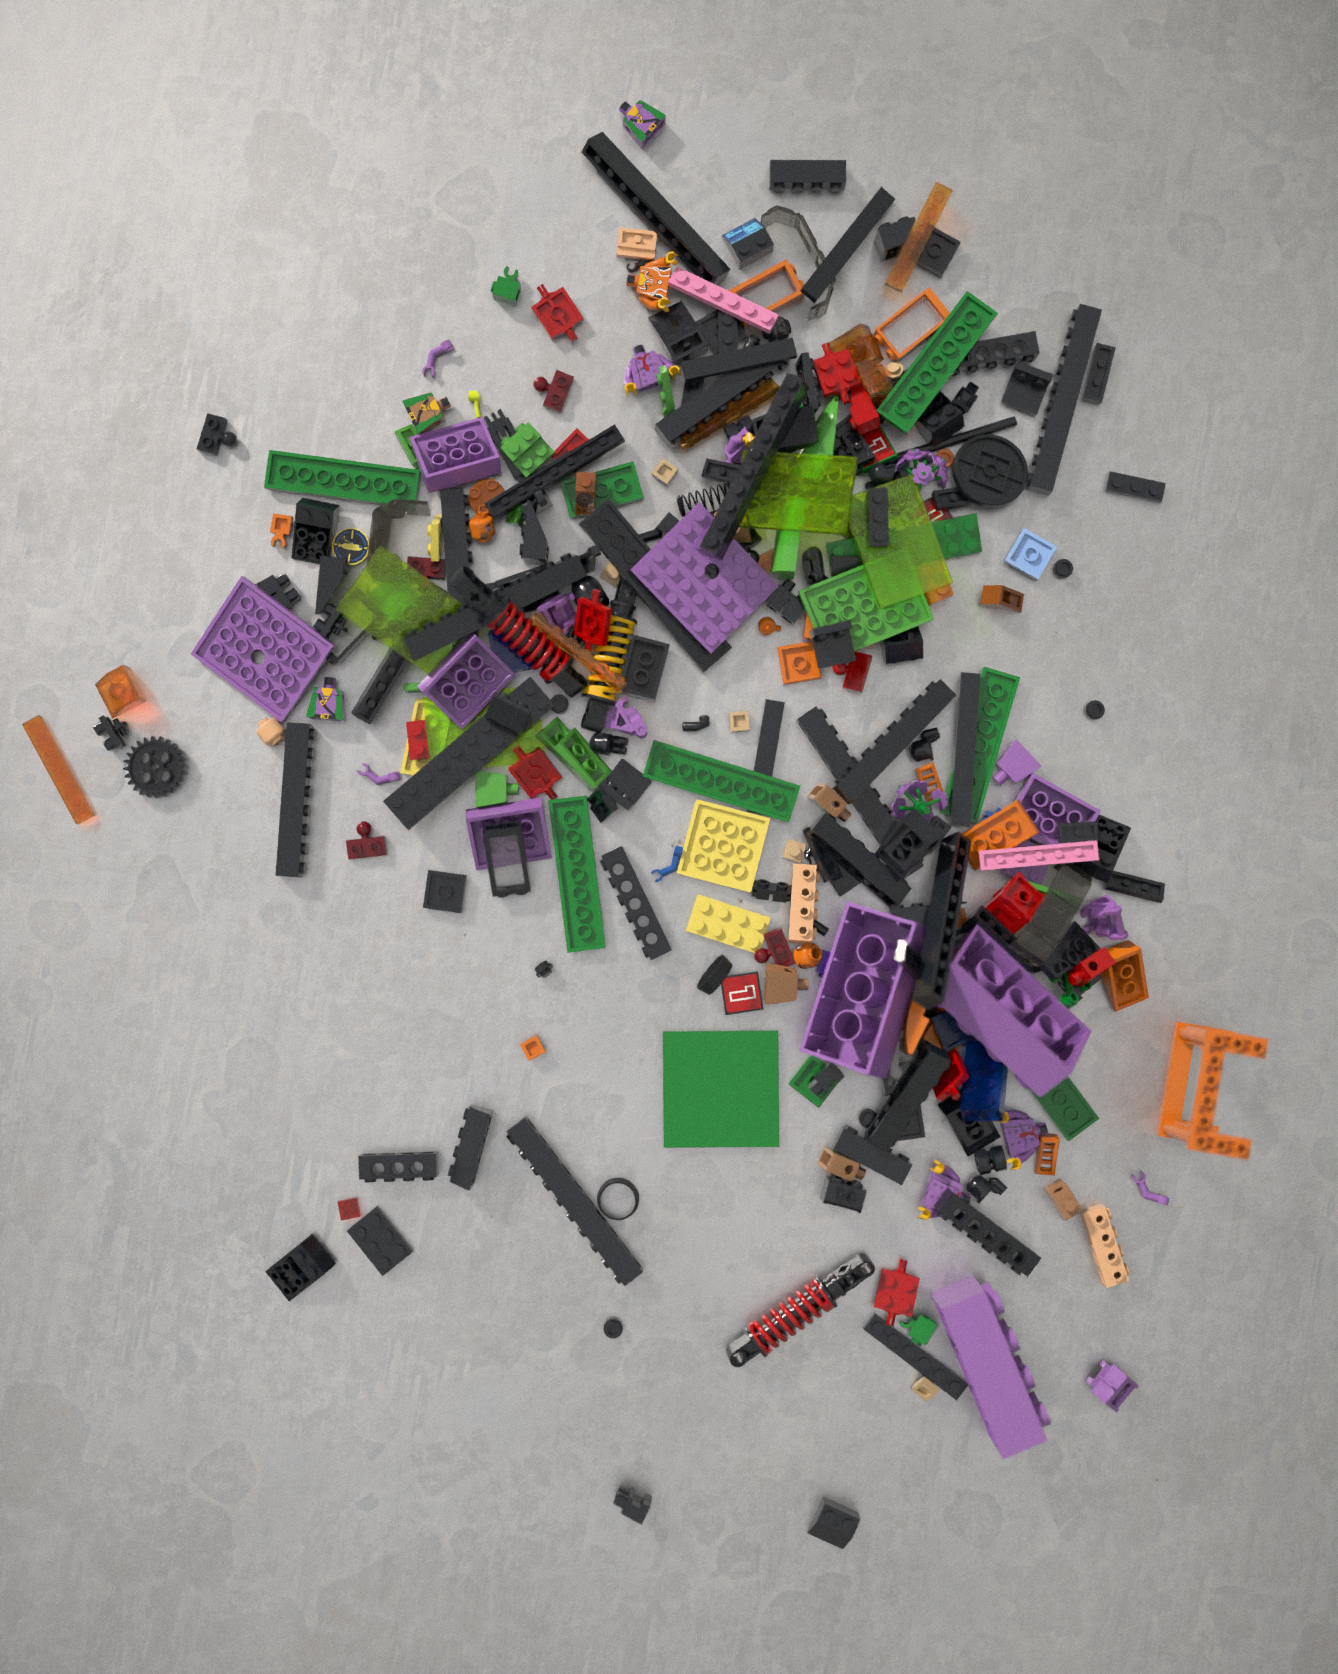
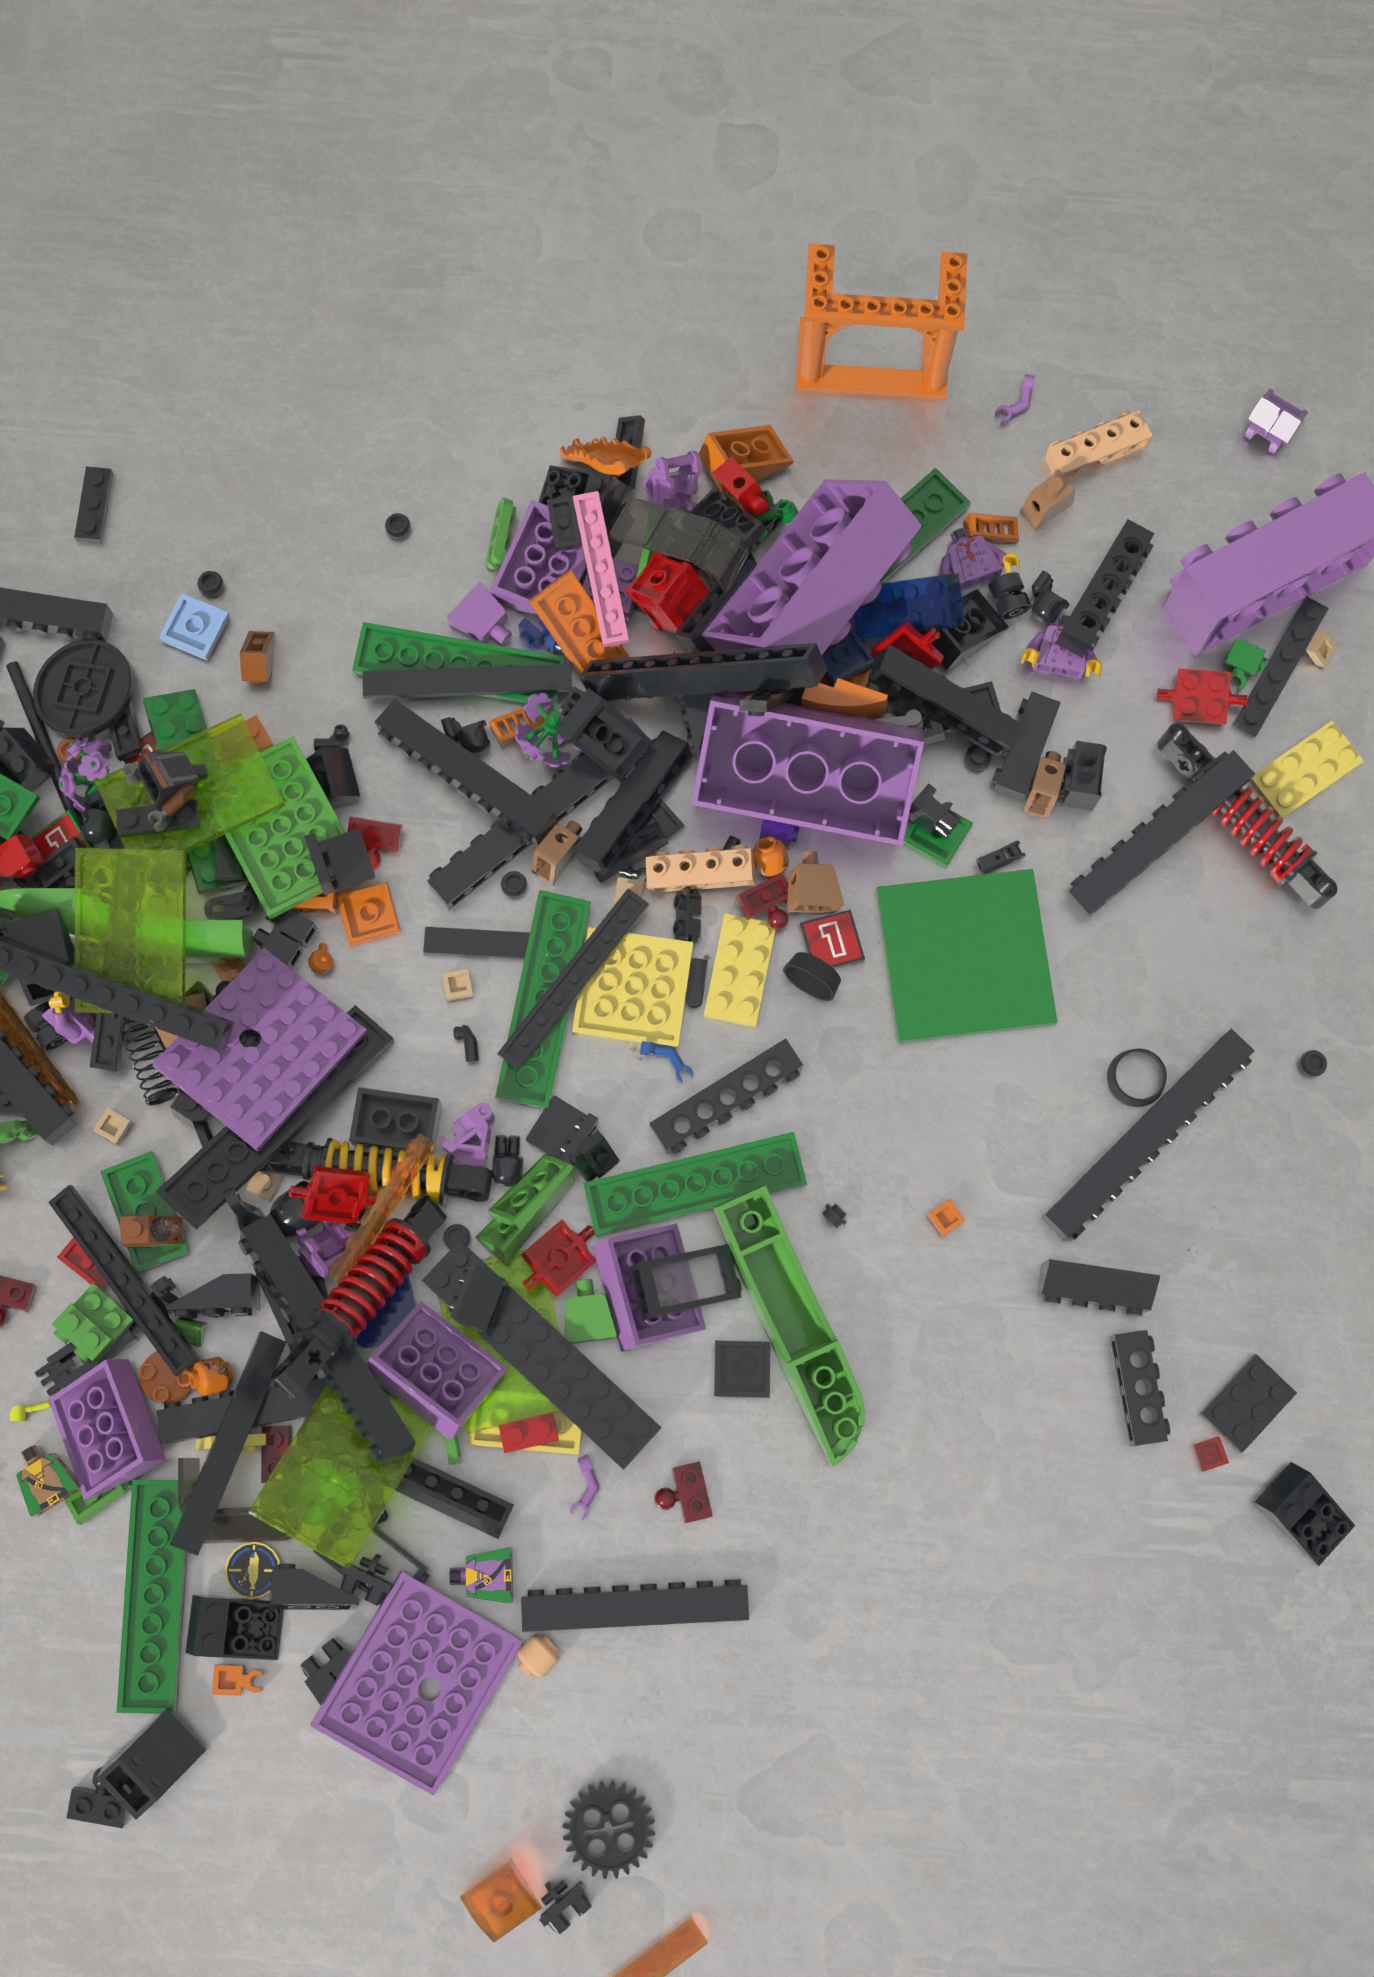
camera: 100 degrees left, 10 degrees down
none -> black slope [97,1708,206,1820]
none -> torso [123,749,208,832]
none -> black tile [170,1331,287,1556]
none -> black arm [314,724,350,751]
none -> bright green plate [486,497,516,570]
none -> black tile [497,888,649,1071]
none -> black plate [501,871,527,898]
none -> clear blue plate [518,618,545,650]
none -> orange animal [559,437,652,476]
none -> black bar [686,958,708,1009]
none -> bright green slope [713,1185,865,1466]
none -> black bar [976,841,1026,875]
none -> black brick [1069,750,1255,917]
none -> light yellow plate [1249,721,1364,818]

